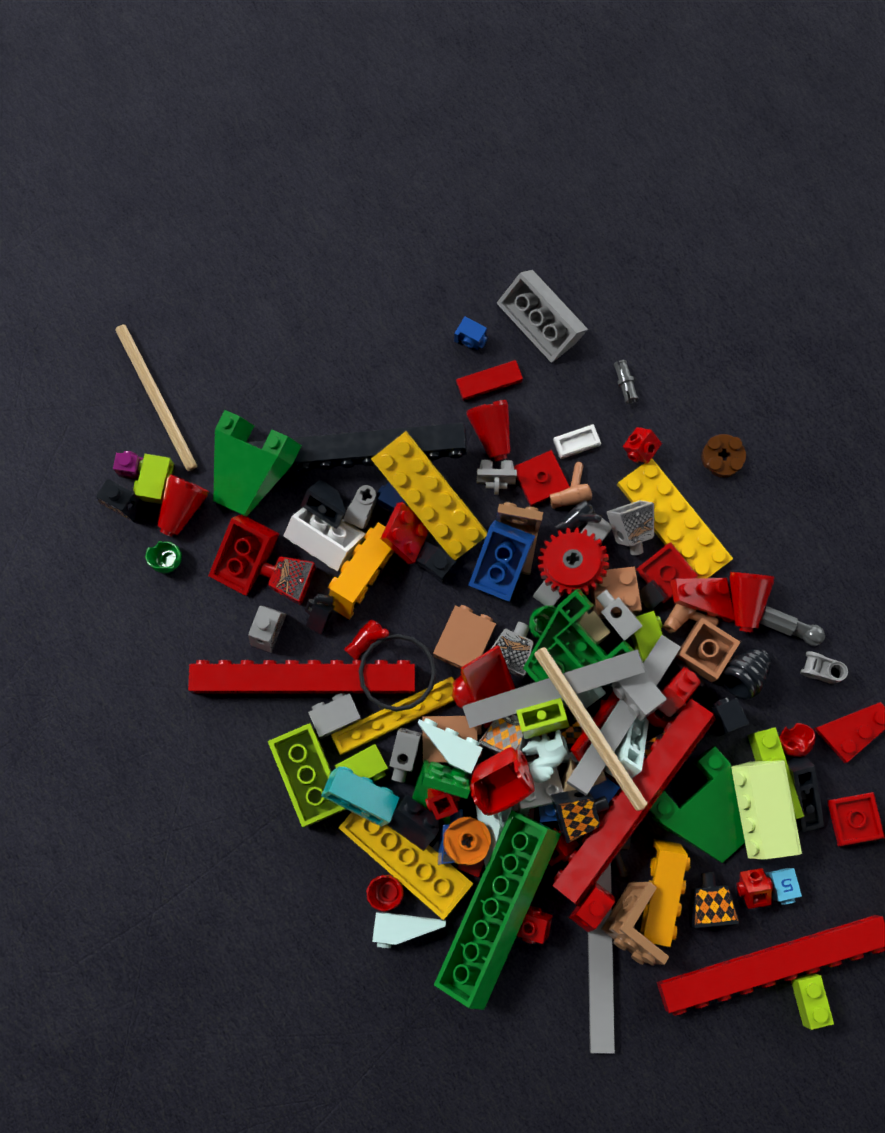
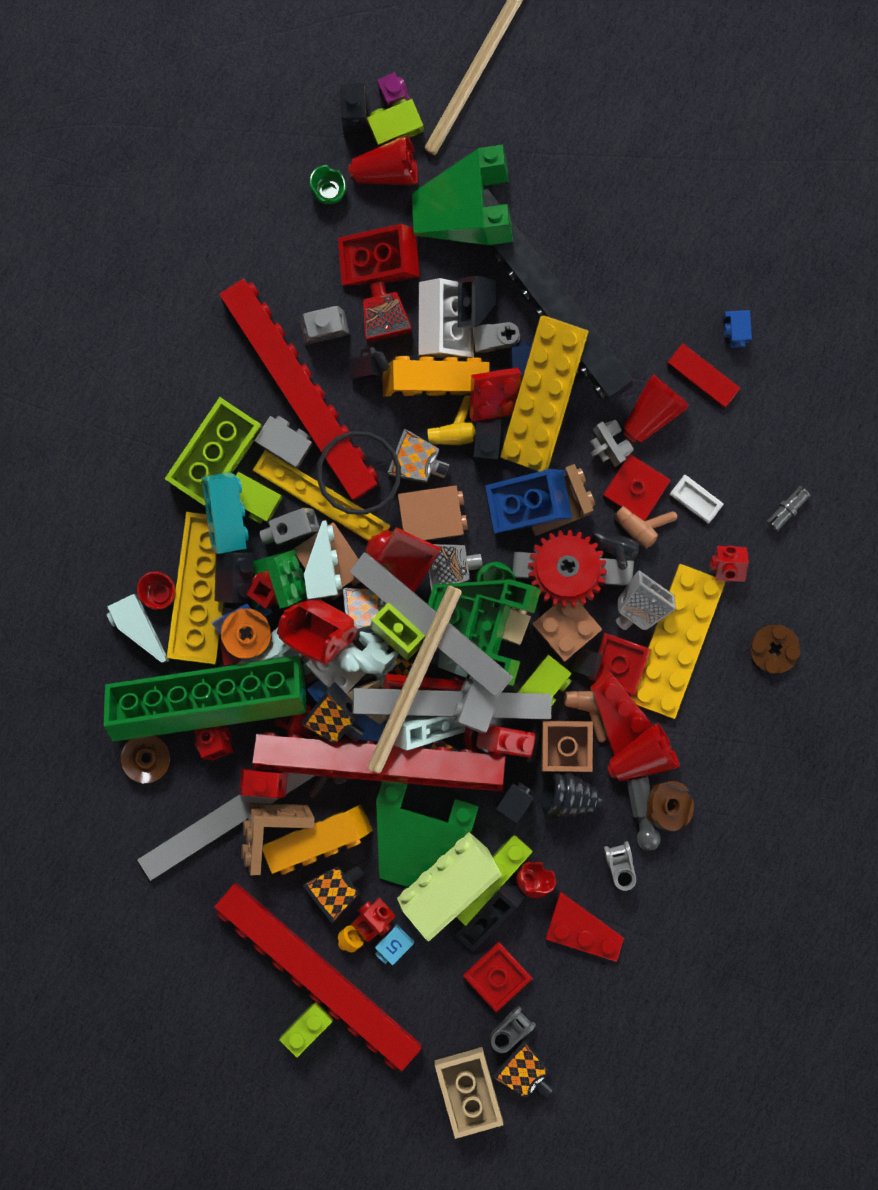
camera: 60 degrees right, 10 degrees up
red piece [344,620,389,660] -> none
light grey slope [497,270,588,363] -> none
light grey torso [596,589,642,641] -> none
none -> reddish brown dish [121,736,170,783]
none -> light orange tile [338,925,364,952]
none -> torso [388,429,449,483]
none -> yellow piece [428,395,476,445]
none -> reddish brown plate [646,781,694,831]

